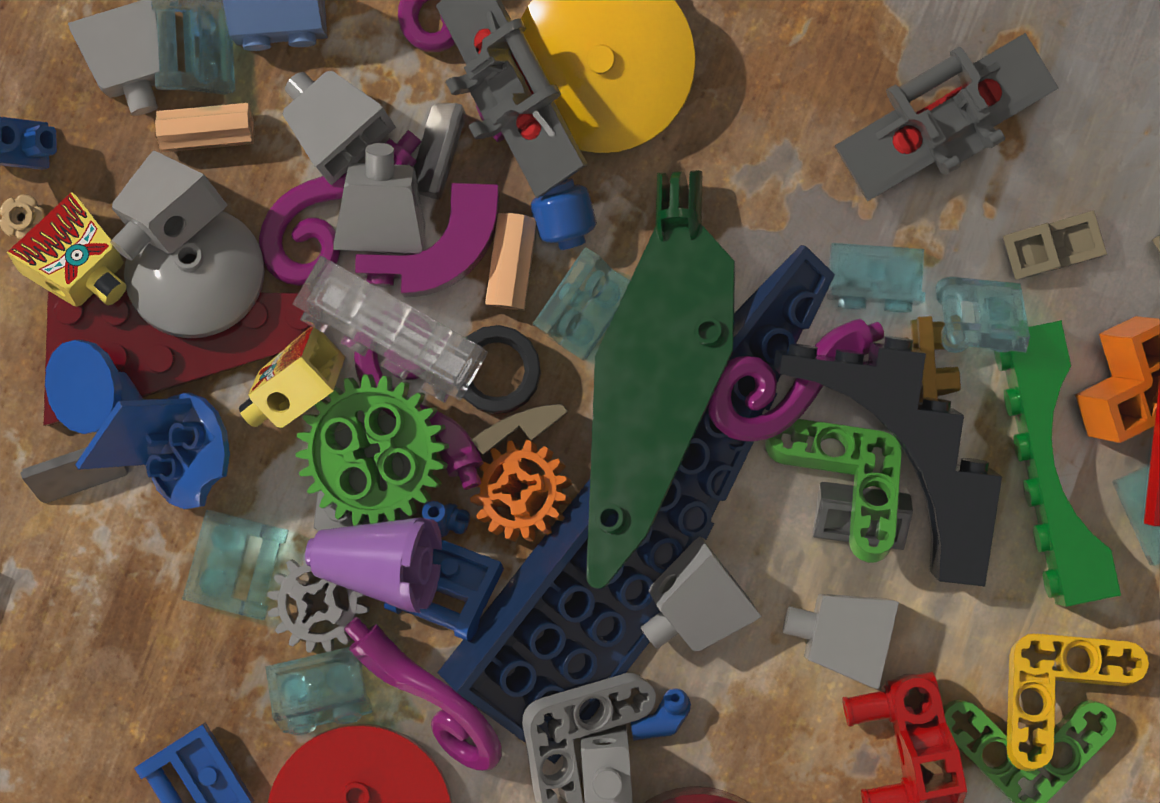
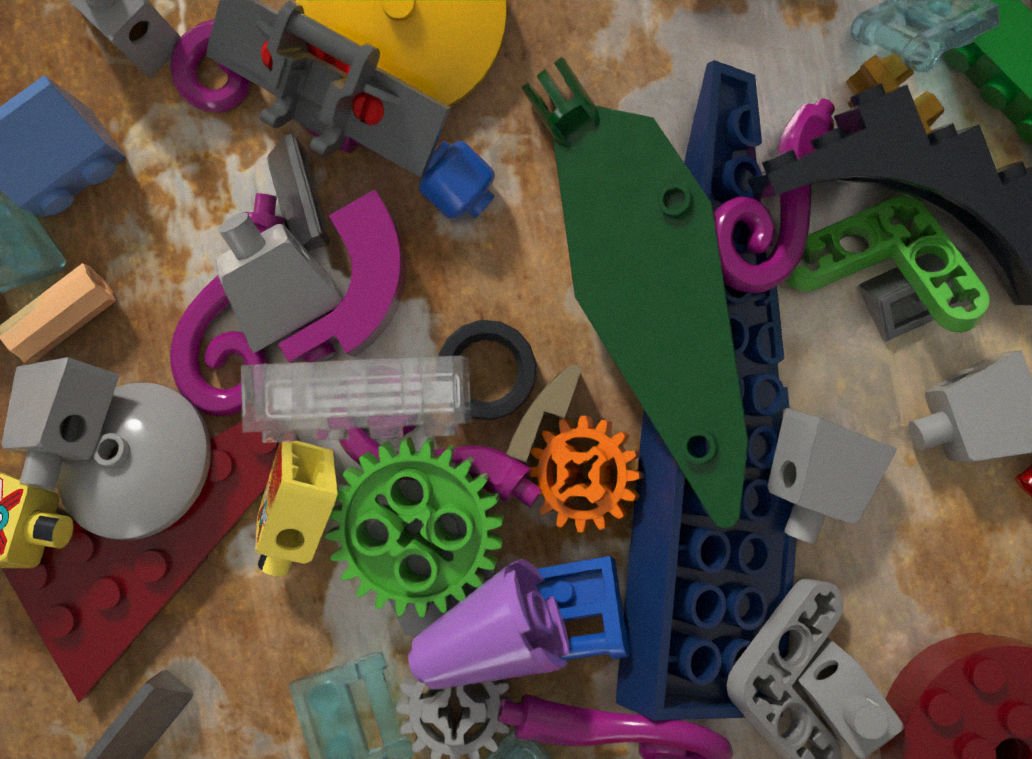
camera: 35 degrees left, 0 degrees up
blue piece [45,340,230,510] -> none
light grey torso [282,71,396,185] -> none
blue arm [422,501,471,538] -> none
light nougat axle [485,213,537,311] -> none
clear light blue bracket [533,247,630,360] -> none
blue arm [631,688,691,741] -> none
clear light blue bracket [827,243,925,313] -> none

